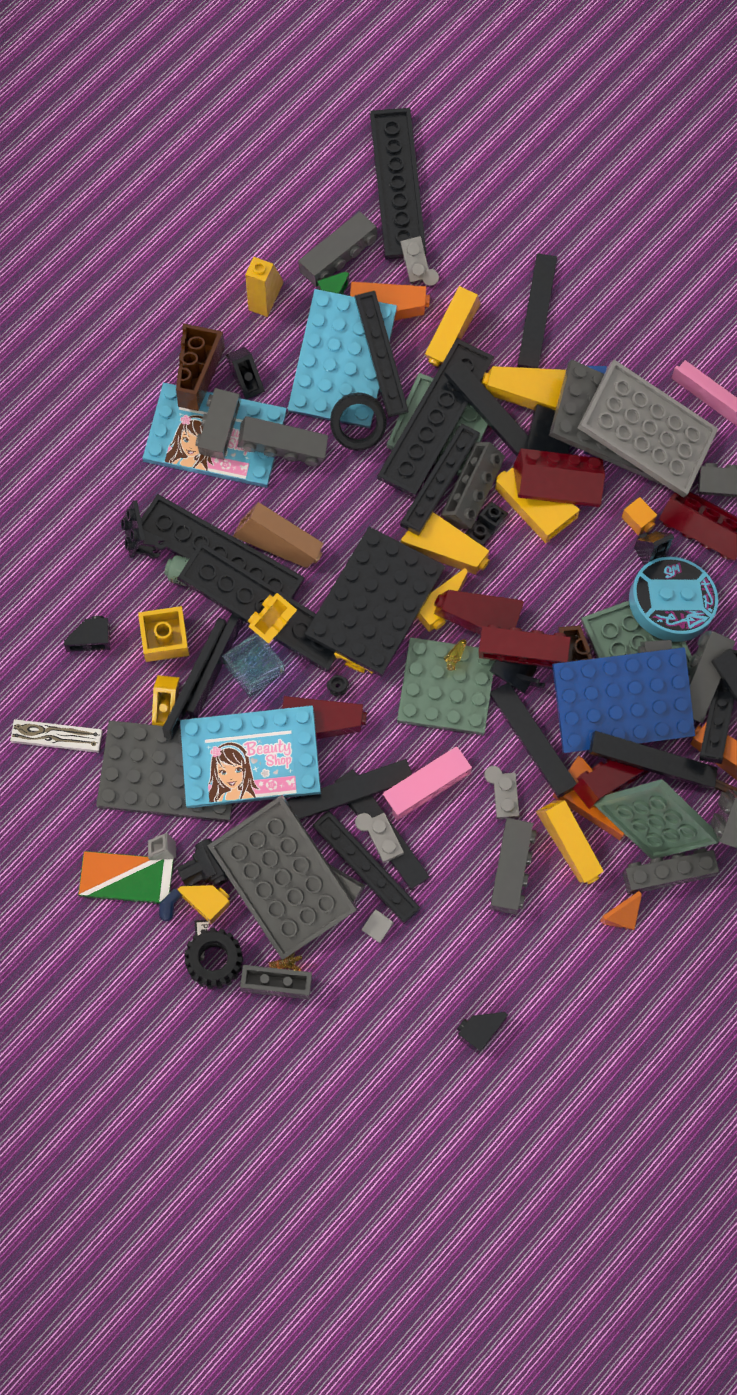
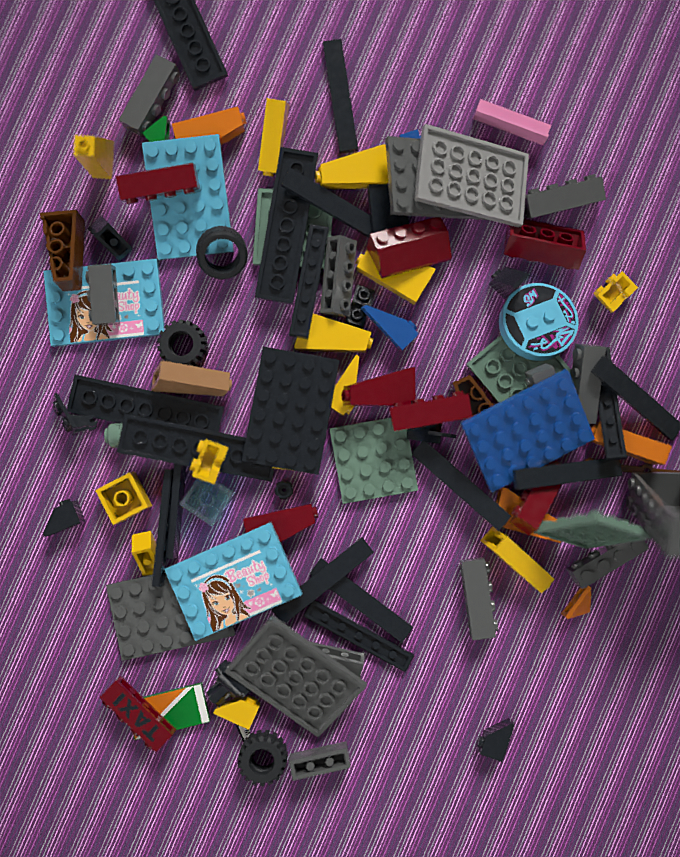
camera: 15 degrees left, 15 degrees up
white tile [10,719,103,753] -> none
light grey slope [148,833,176,860] -> none
dark blue arm [159,888,182,922] -> none
dark grey brick [237,416,328,466] -> none
clear yellow bar [269,952,302,971] -> none
black tile [354,291,409,418] -> none
light grey hinge [355,813,404,864] -> none
light grey slope [362,909,393,943] -> none
bright pink panel [383,747,472,821] -> none
light grey hinge [400,236,439,286] -> none
clear yellow bar [444,639,467,671] -> none
light grey hinge [484,766,519,820] -> none
light orange brick [621,497,657,536] -> none
none -> dark red brick [100,676,176,752]
none -> dark red brick [115,163,200,205]
none -> black tyre [157,320,209,367]
none -> blue slope [361,305,419,350]

